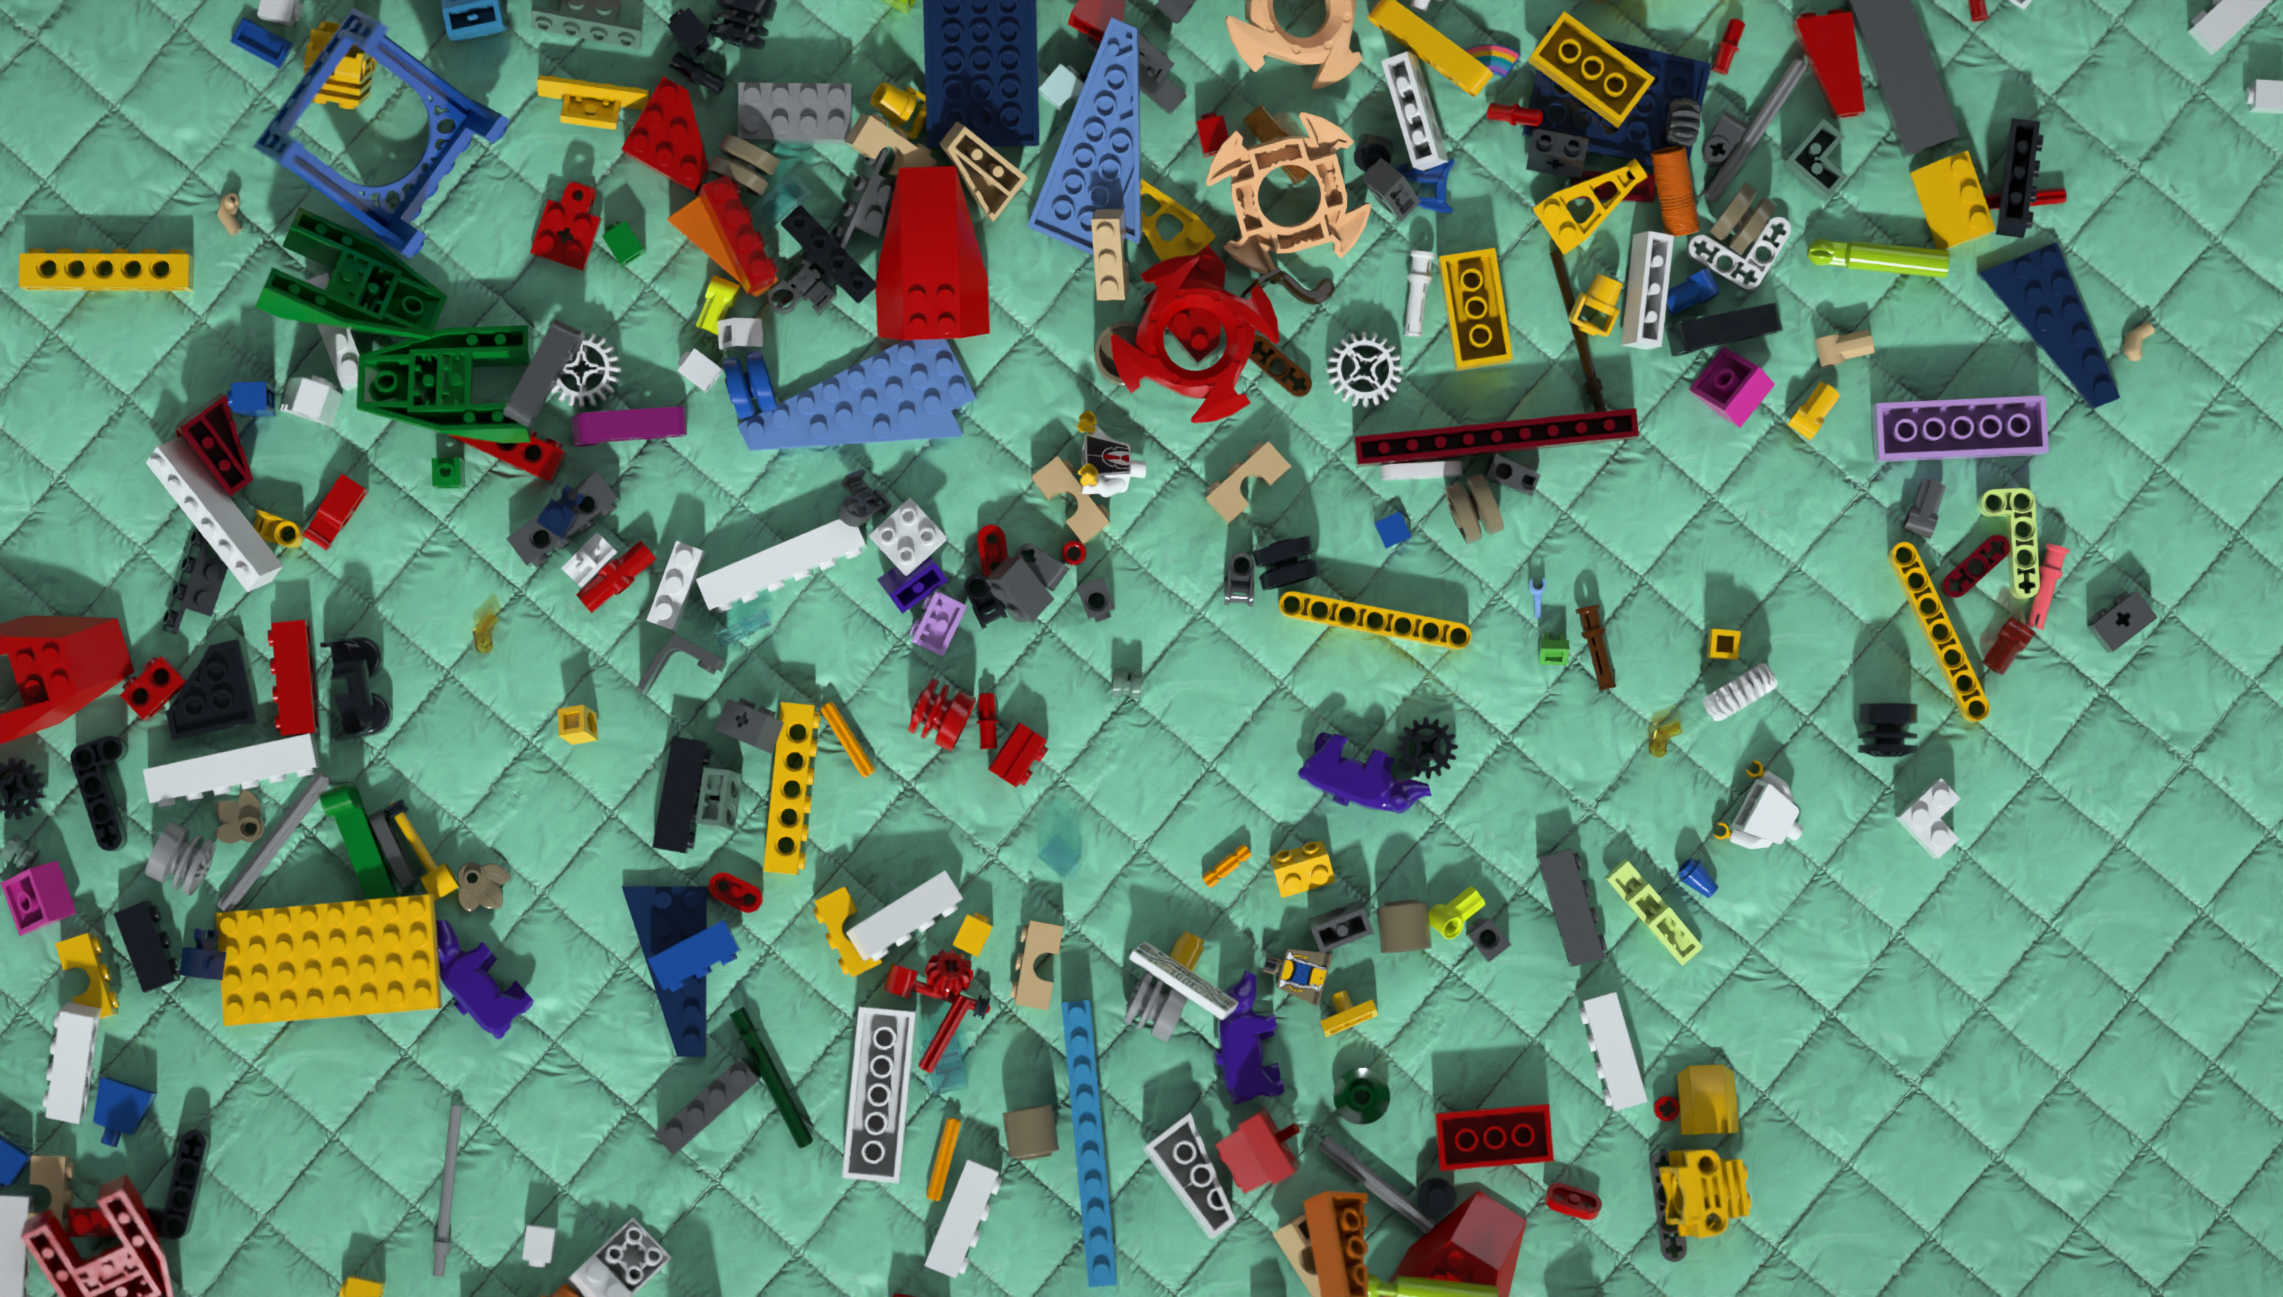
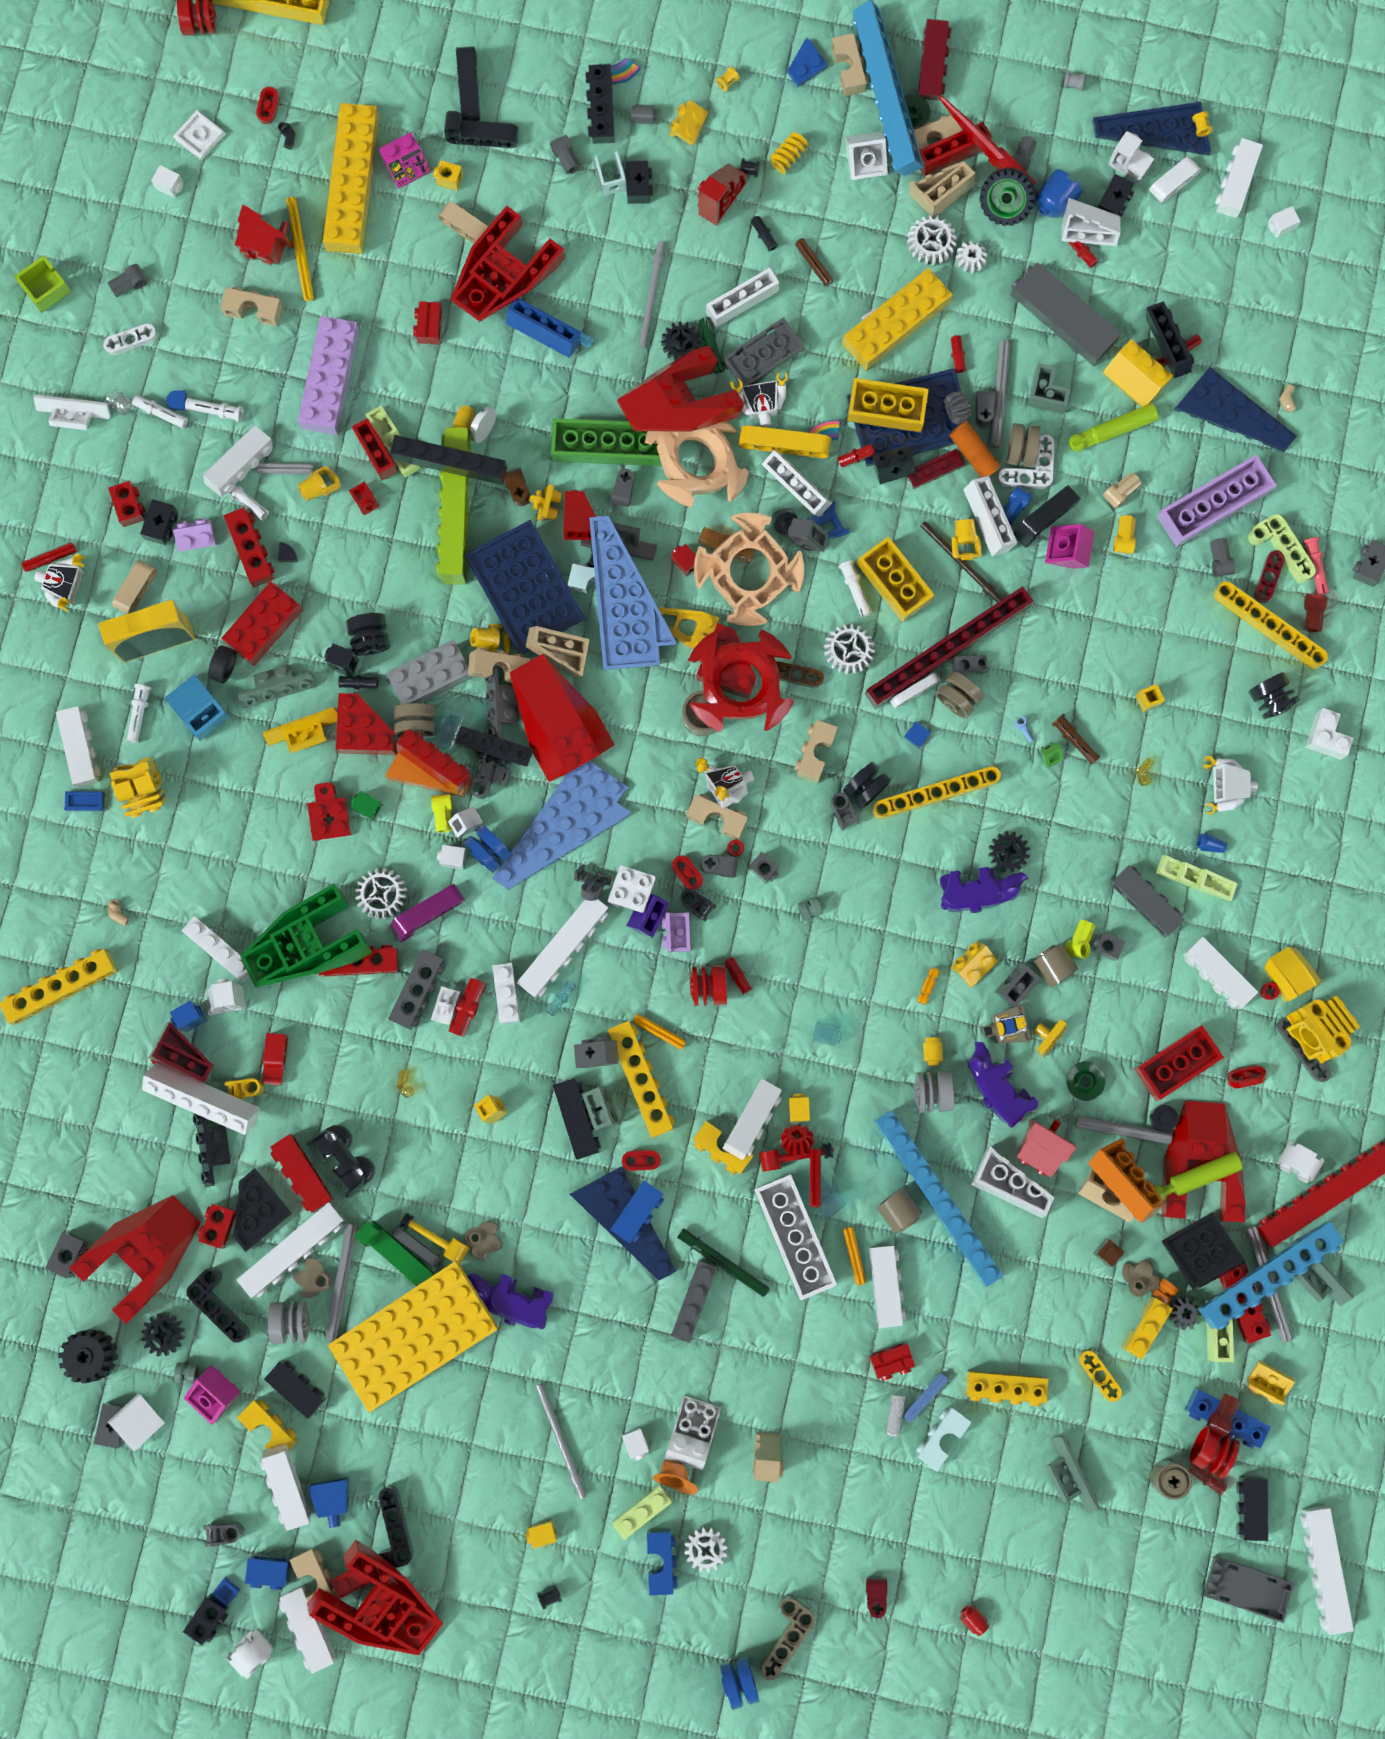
camera: 25 degrees left, 5 degrees down
dark blue brick [179,928,226,980] -> none
blue arch [253,8,510,259] -> none
green wedge [255,207,448,340] -> none
green brick [432,457,465,489] -> none
dark grey beam [503,319,583,428] -> none
dark blue brick [536,484,585,539] -> none
dark grey piece [635,633,727,696] -> none
dark grey brick [985,557,1054,622] -> none
red brick [988,722,1049,788] -> none
tan arch [1010,920,1064,1010] -> none
tan arch [1091,209,1130,301] -> none
white tile [1129,941,1238,1020] -> none
dark brown piece [1240,267,1335,305] -> none
yellow plate [1532,159,1648,255] -> none
white gear [1703,663,1778,721] -> none
red slope [1793,9,1865,119] -> none

